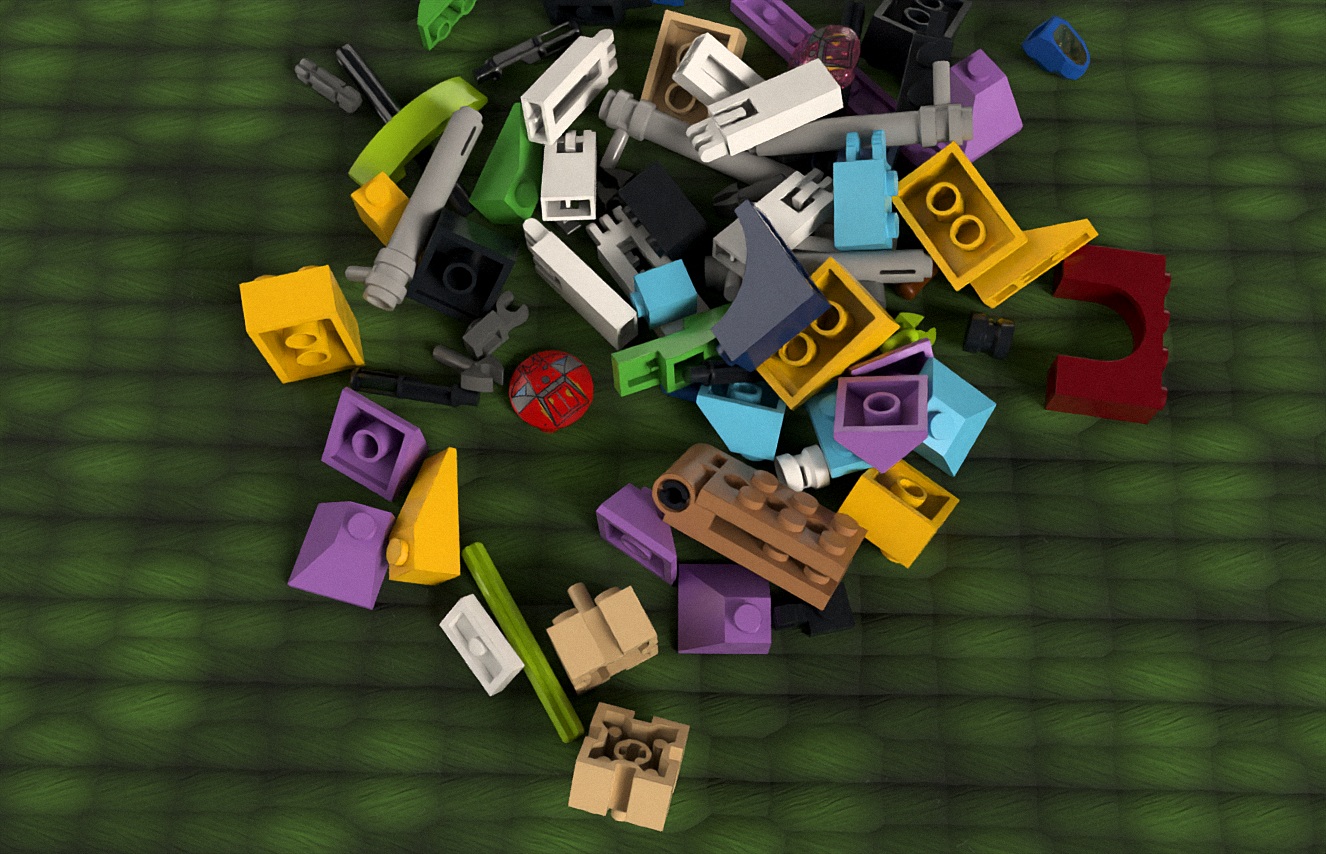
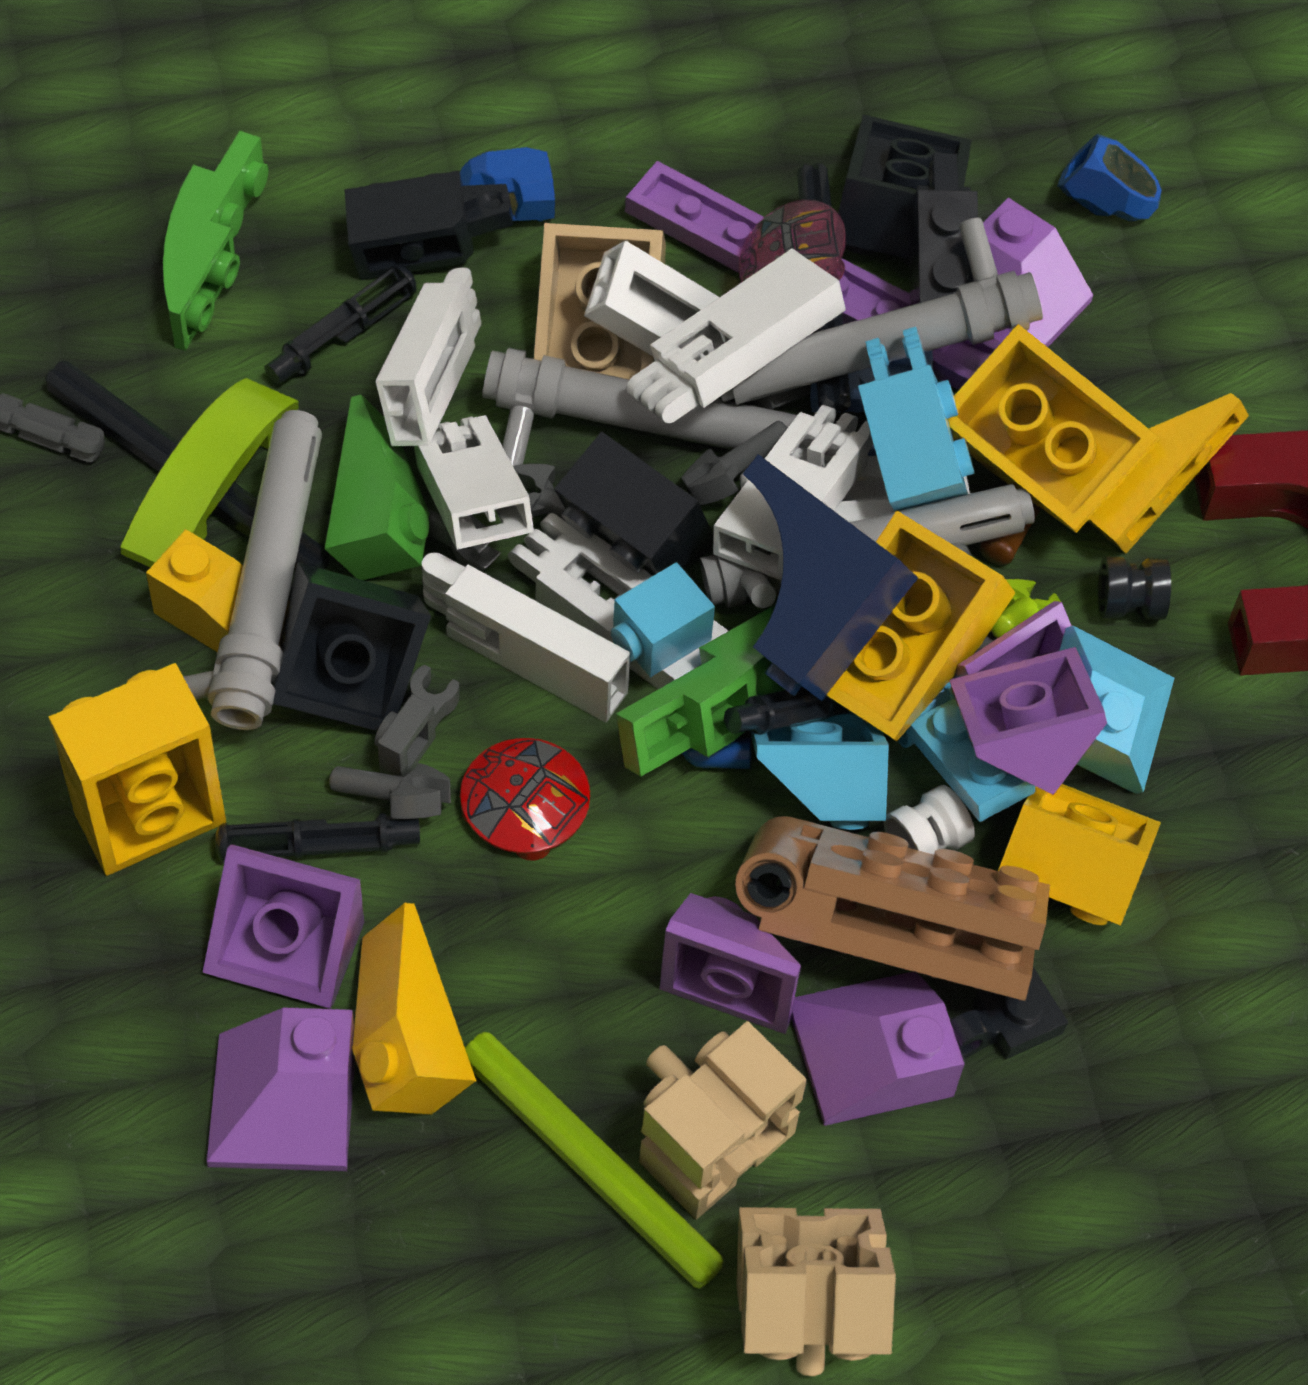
camera: 20 degrees left, 10 degrees down
white plate [439,594,525,696] -> none

